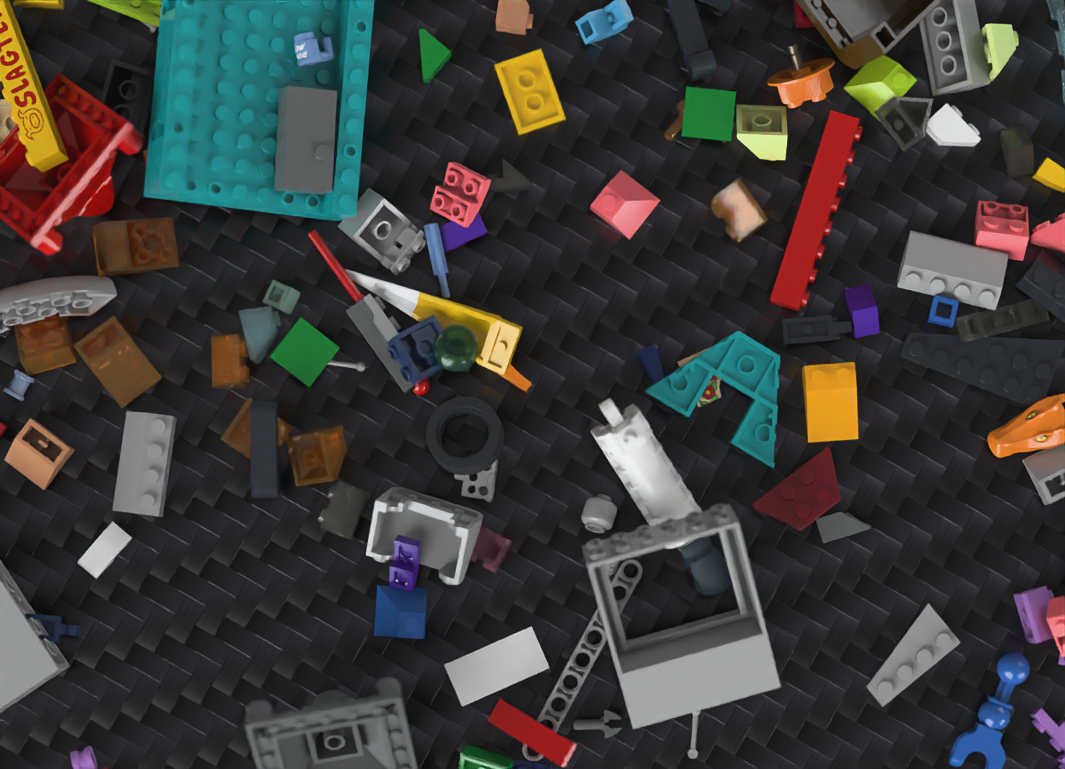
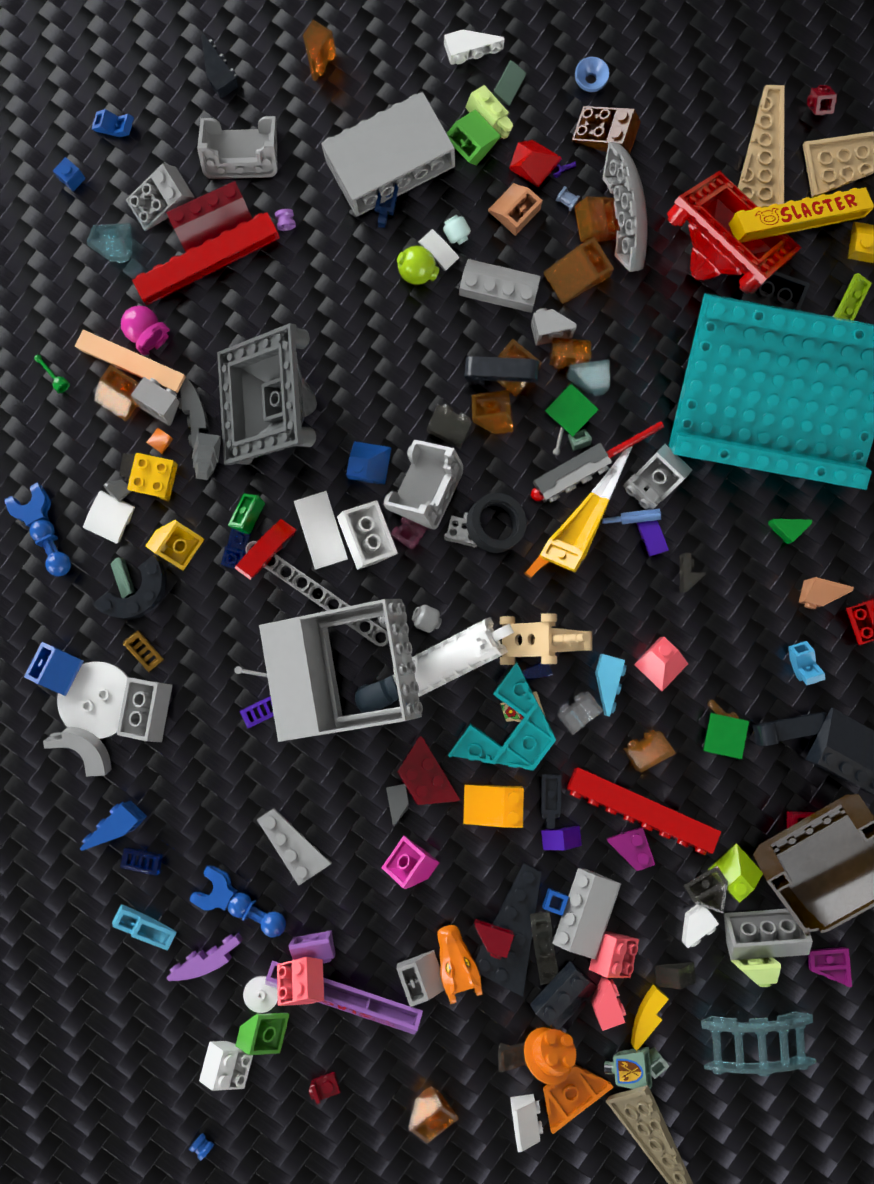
camera: 90 degrees right, 0 degrees up
clear orange slope [92,217,179,276] -> none
sand green slope [262,280,300,314] -> none
dark grey brick [274,86,337,195] -> none
medium blue piece [293,32,335,67] -> none
dark blue plate [387,315,460,386] -> none
dark purple slope [389,535,421,592] -> none
coral slope [430,162,491,227] -> none
clear green piece [434,325,478,371] -> none
yellow tile [494,49,566,135] -> none
dark grey bar [573,710,622,738] -> none
yellowish green slope [736,104,788,161] -> none
orange piece [767,43,835,108] -> none
none -> dark purple slope [240,696,274,728]
none -> white slope [337,500,398,570]
none -> dark pink slope [382,836,440,889]
none -> lime brick [397,246,439,285]
none -> light aqua head [443,215,471,245]
none -> dark red slope [474,919,514,959]
none -> tan piece [500,614,592,665]
none -> light grey slope [531,308,576,346]
none -> clear brick [557,692,603,735]
none -> sand green slope [568,429,592,451]
none -> medium azure slope [595,654,627,716]
none -> magenta wing [606,827,655,871]

